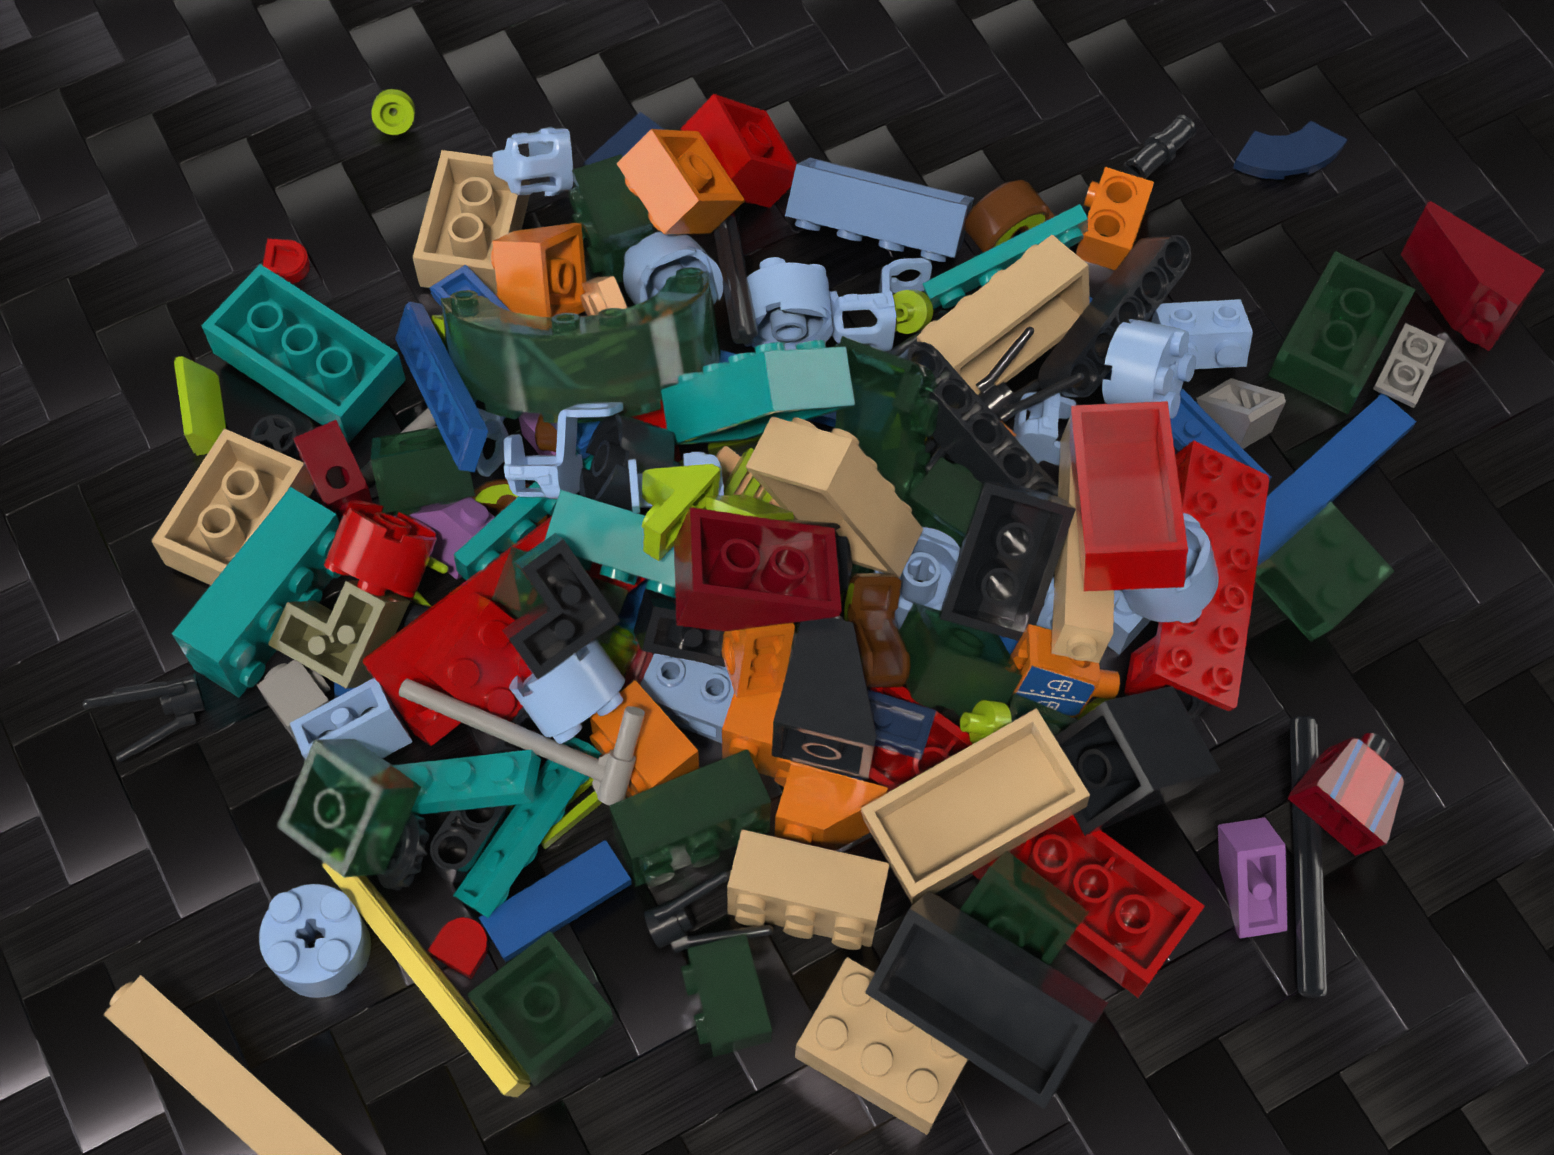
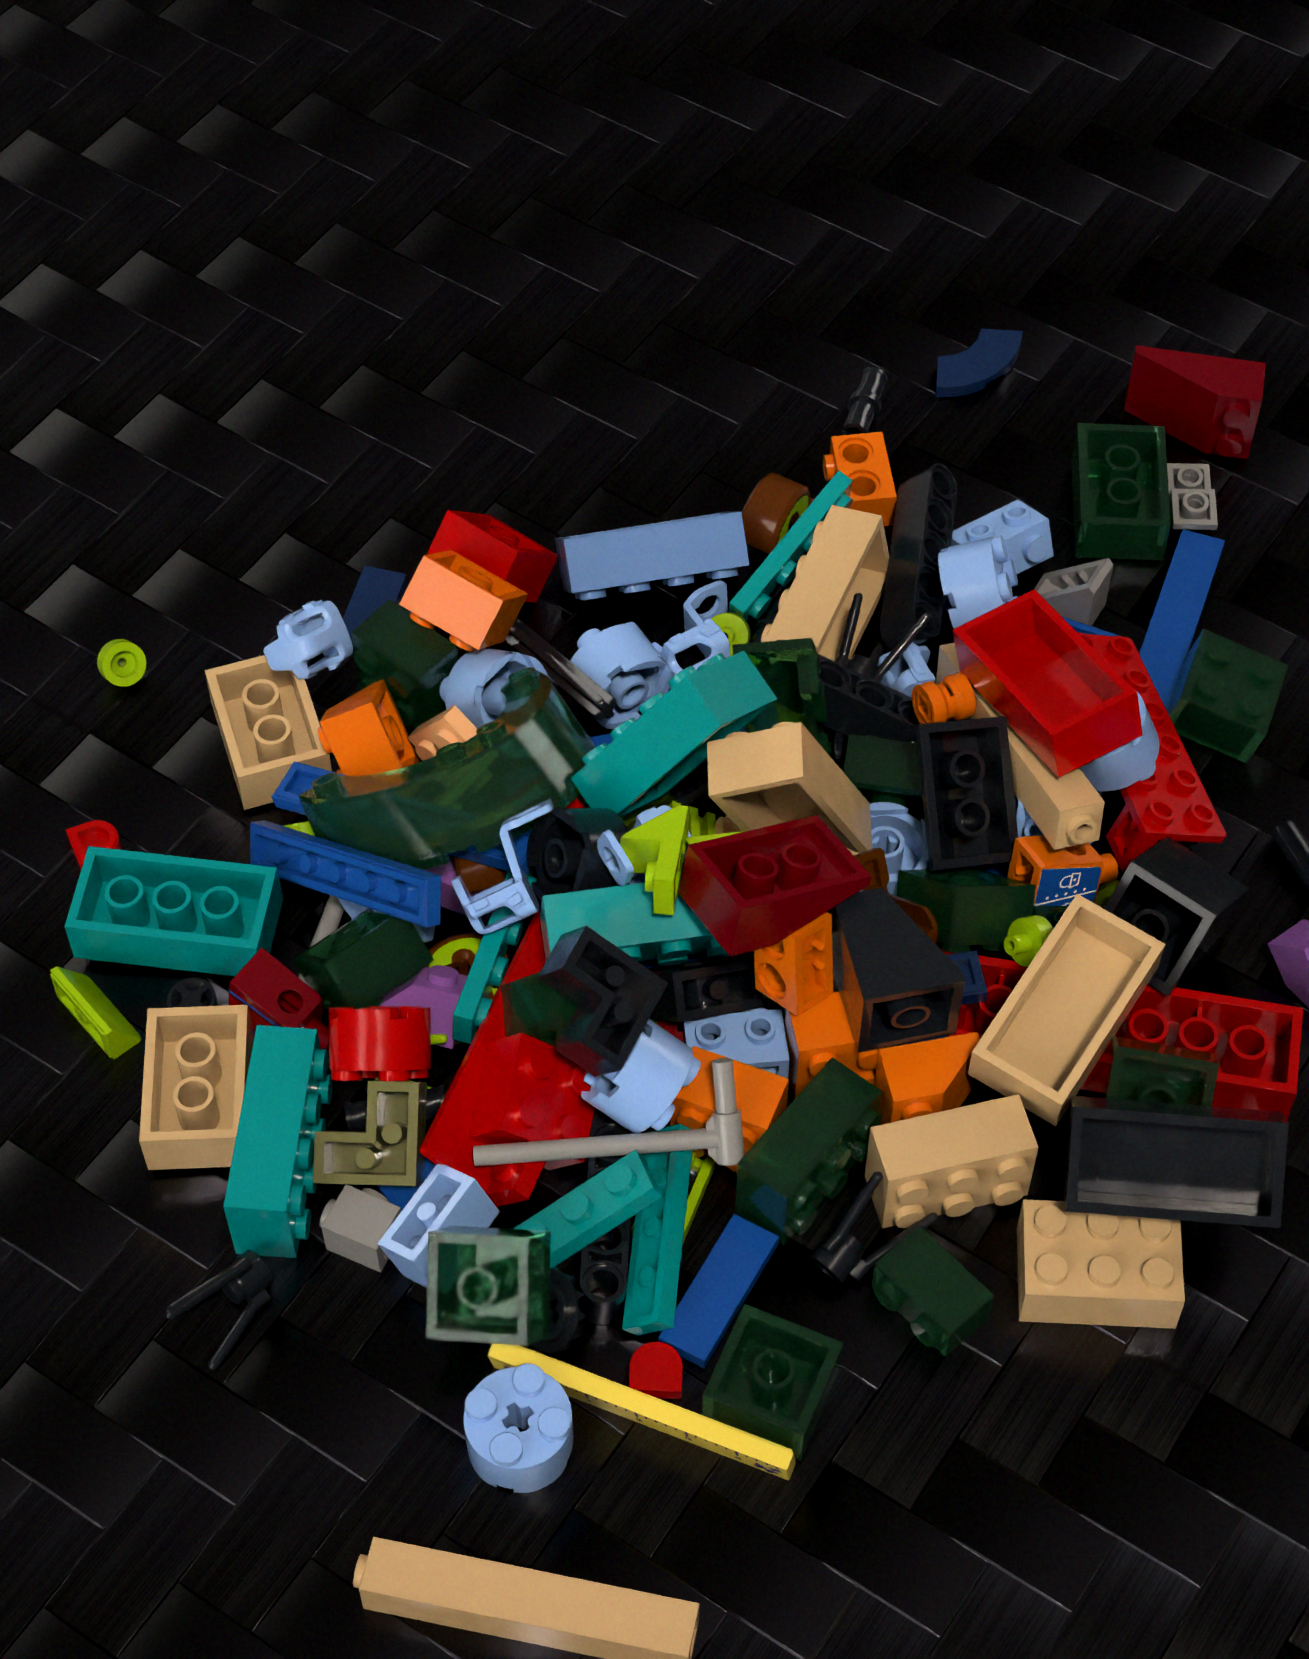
camera: 25 degrees left, 10 degrees down
none -> orange wheel [912,672,976,724]

